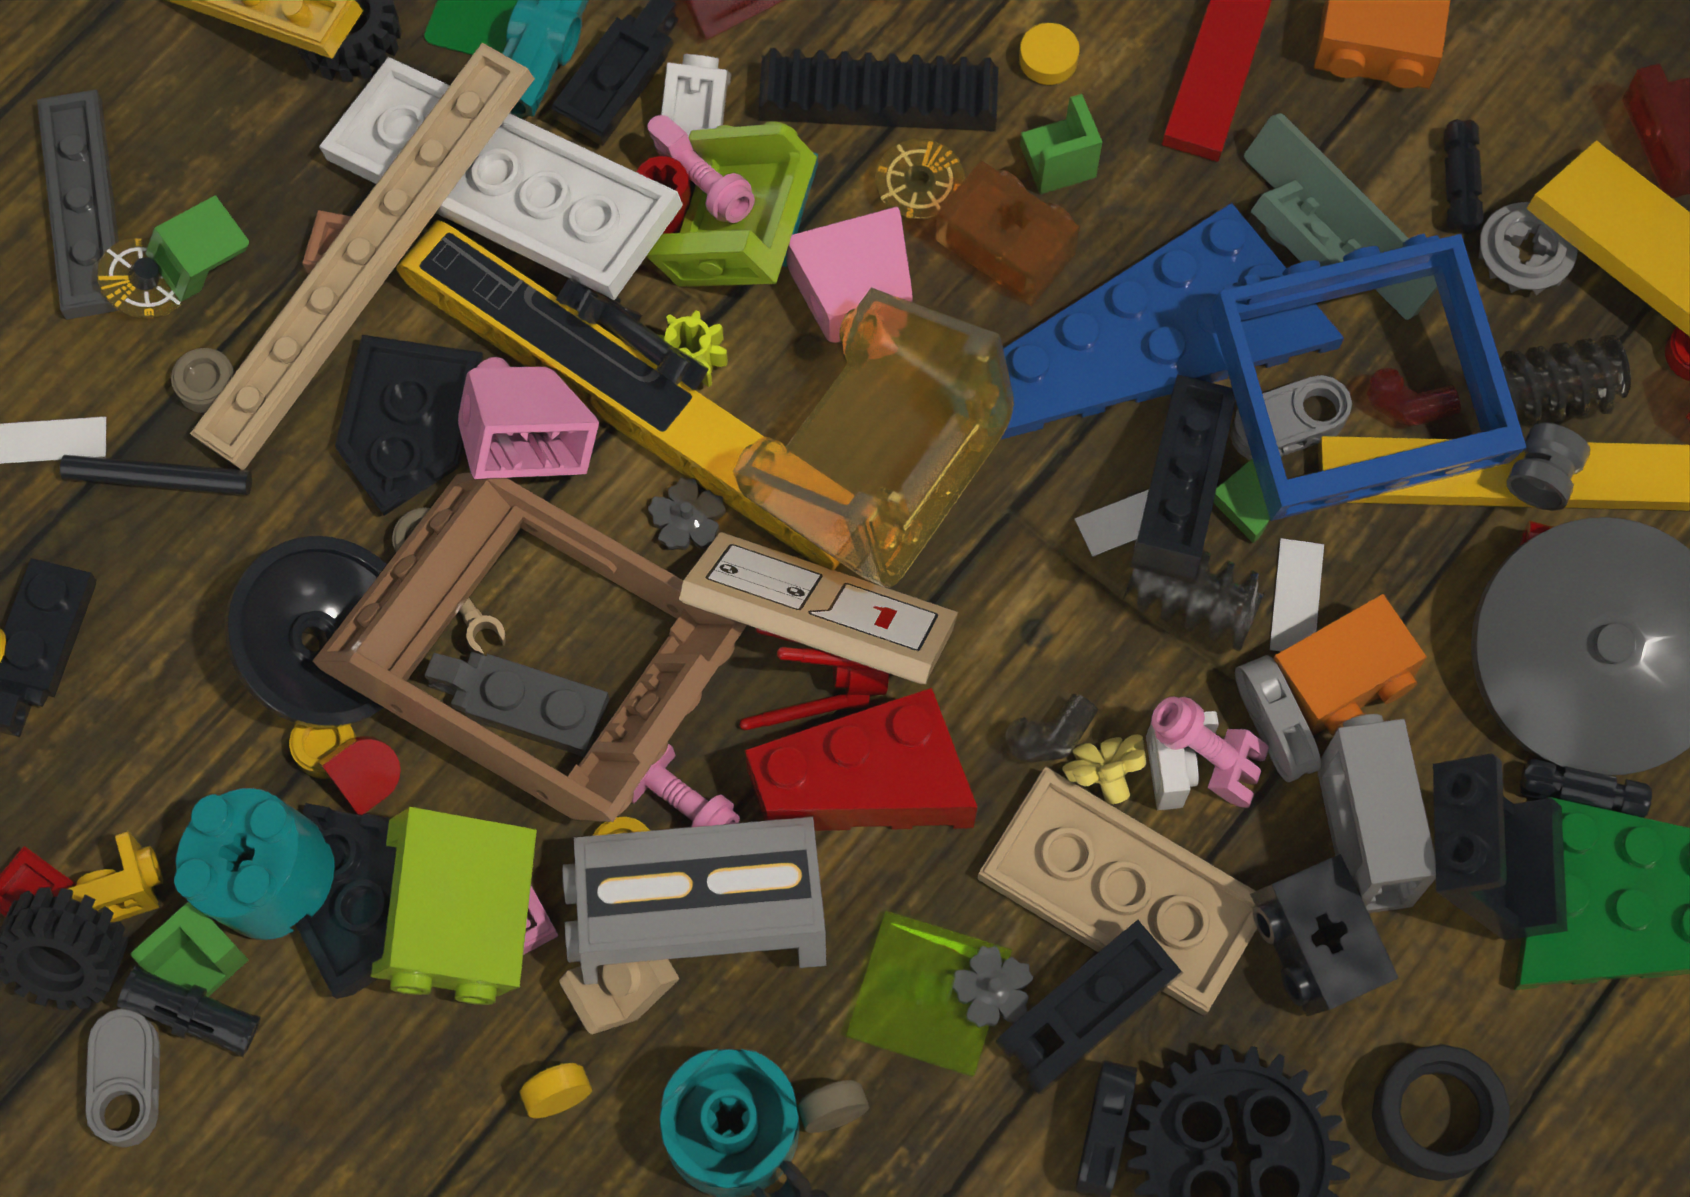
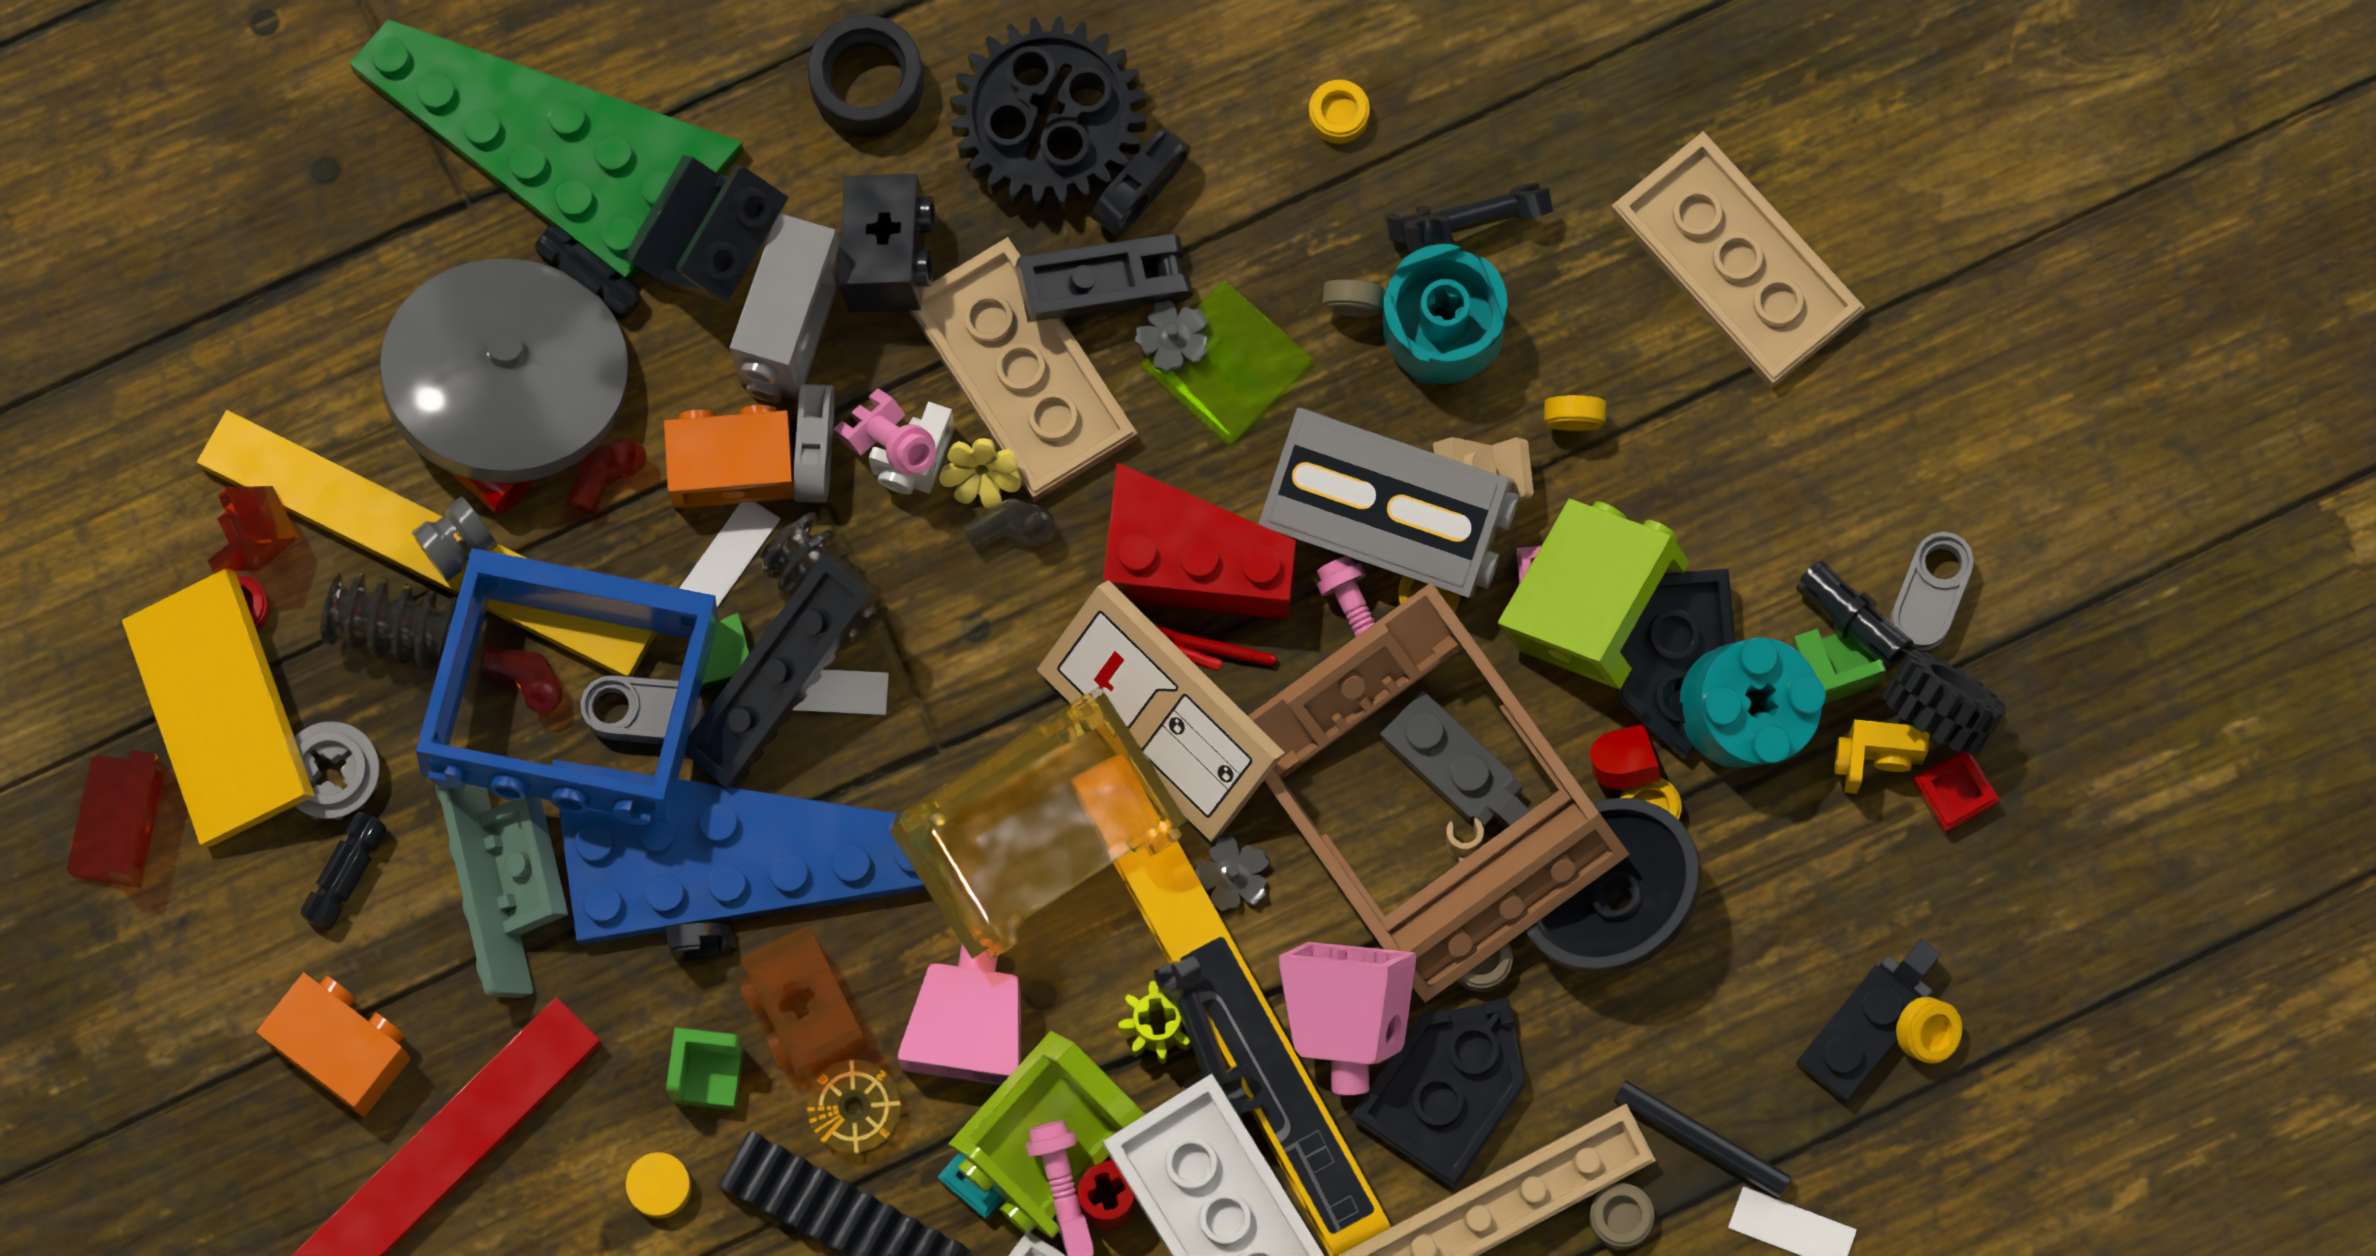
camera: 150 degrees left, 5 degrees up
none -> clear red arm [567,438,647,515]
none -> black tile [666,923,737,963]

